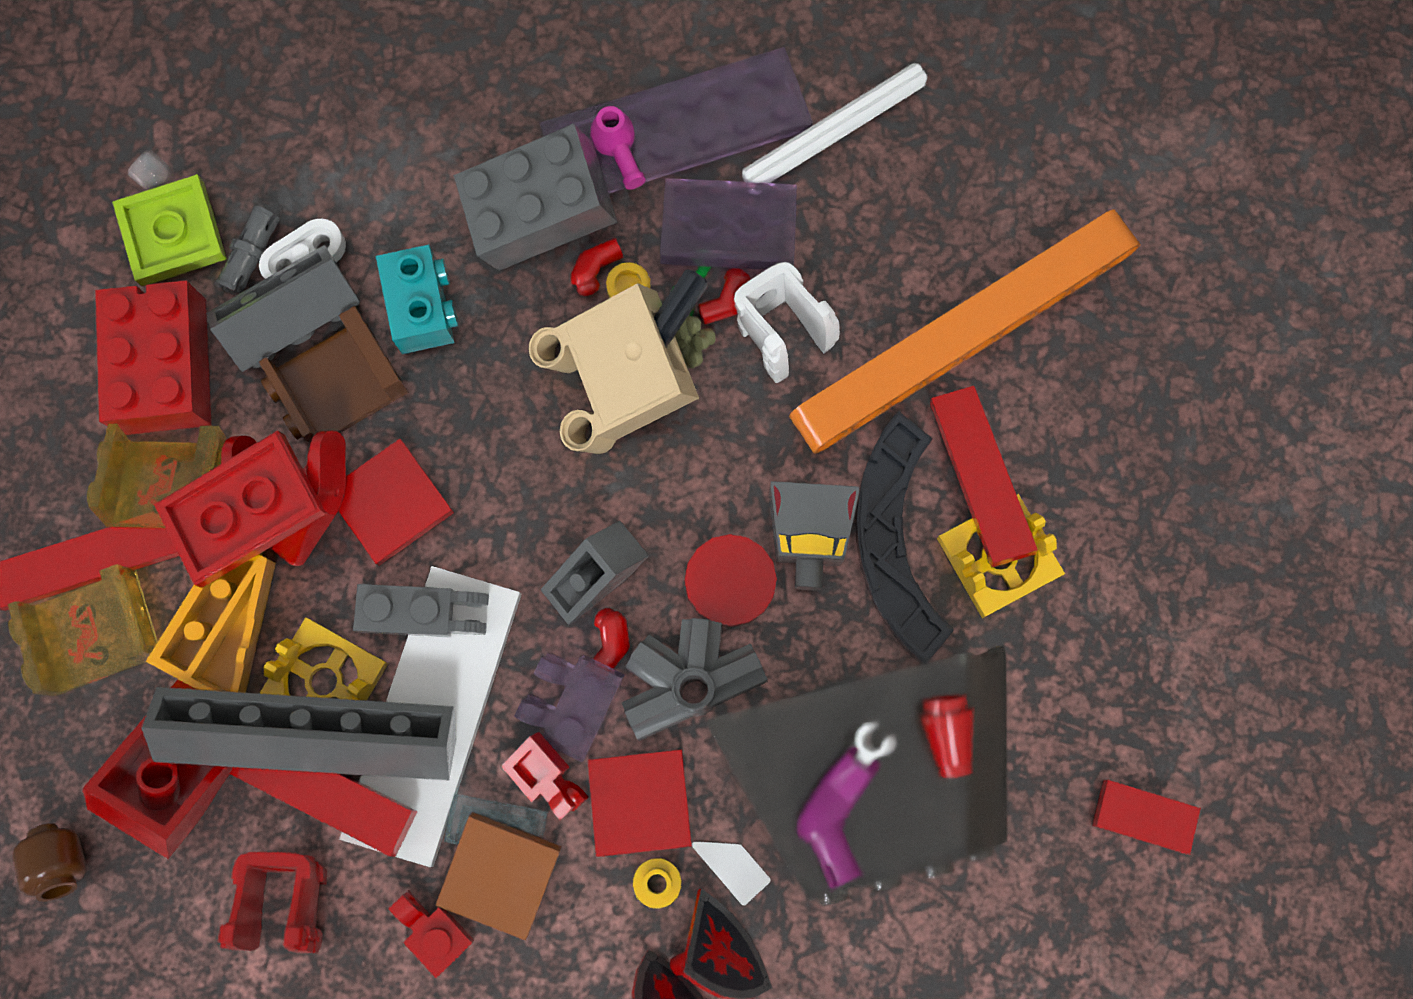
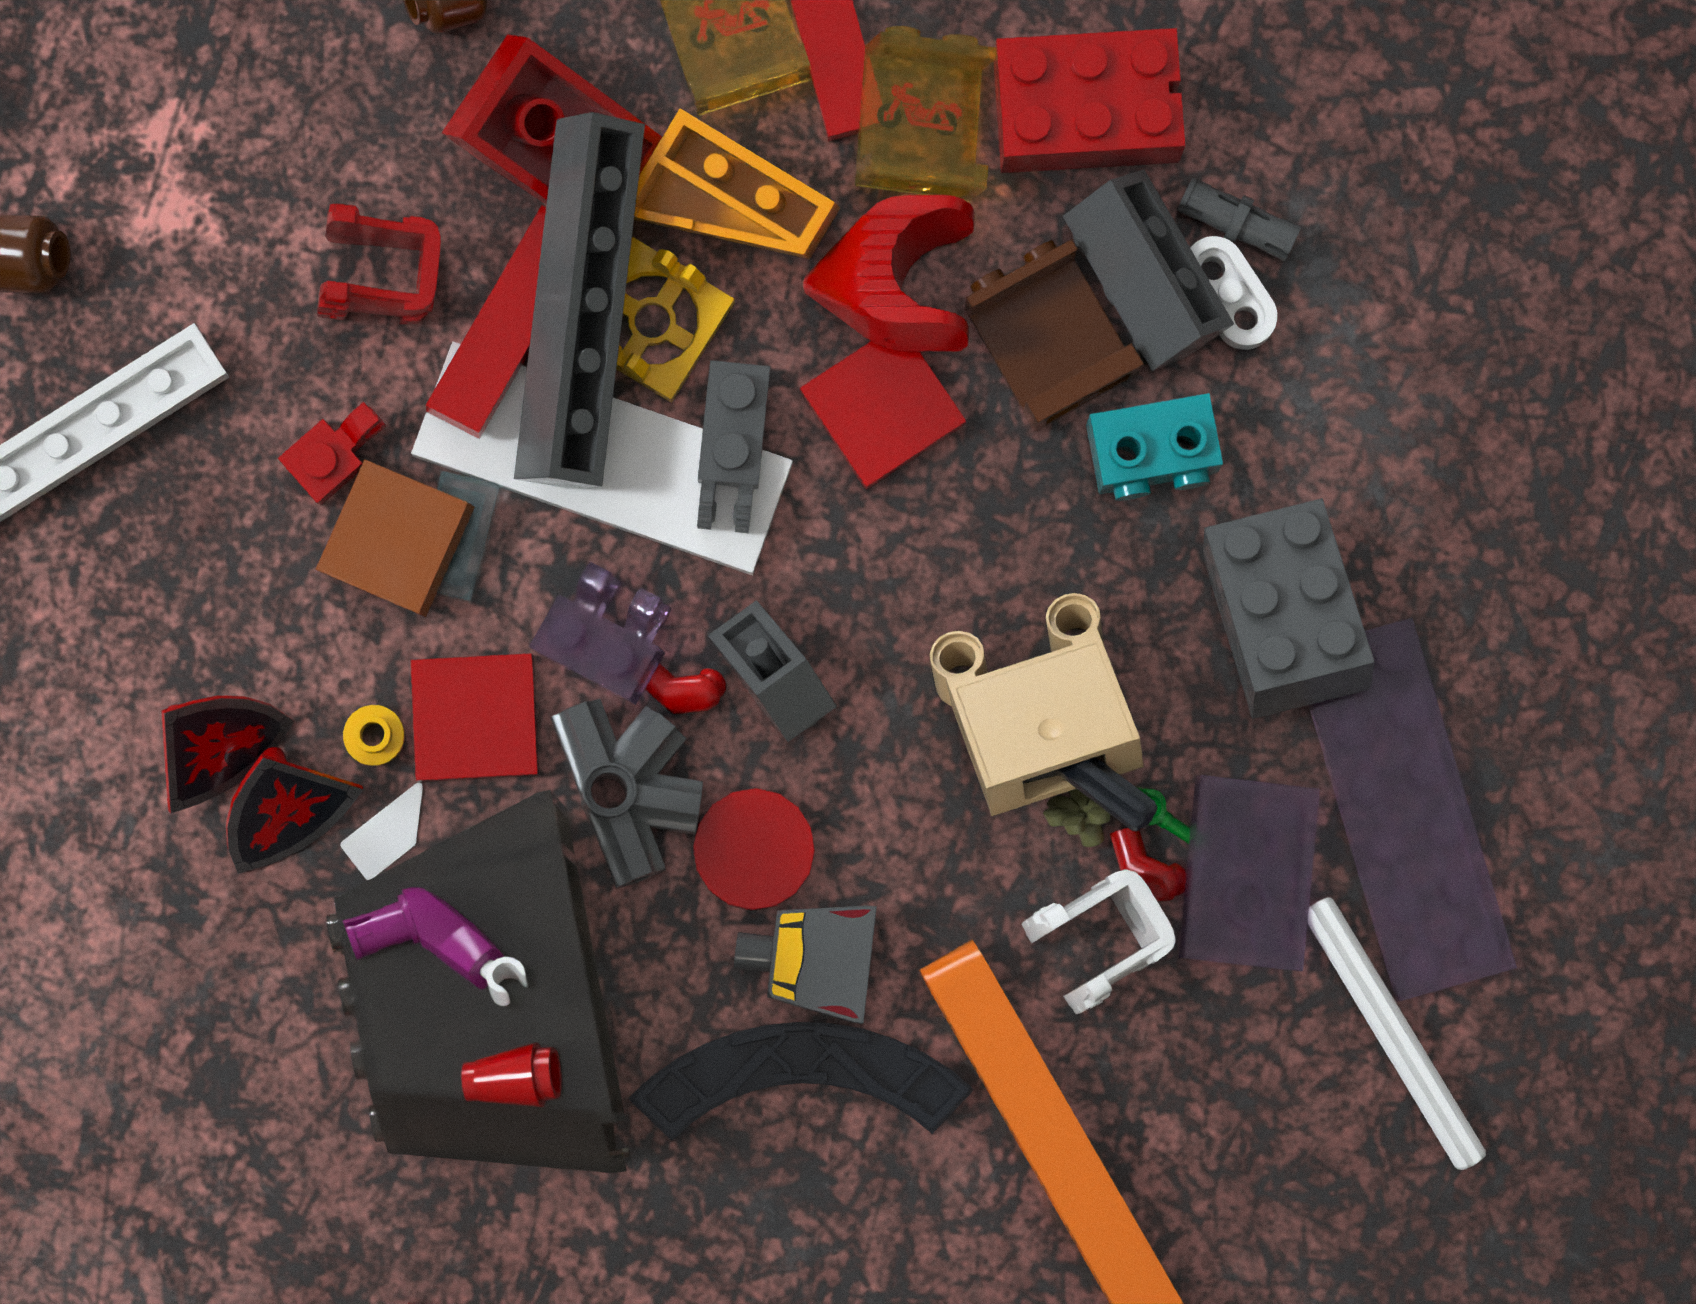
camera: 90 degrees right, 5 degrees up
lime plate [112,174,227,287] -> none
clear piece [128,150,175,191] -> none
red tile [154,430,327,588] -> none
plate [501,732,589,820] -> none
red arm [570,238,624,296] -> none
dark pink bar [590,106,646,190] -> none
yellow tile [606,262,651,298] -> none
red tile [930,386,1038,568] -> none
yellow piece [937,494,1065,618] -> none

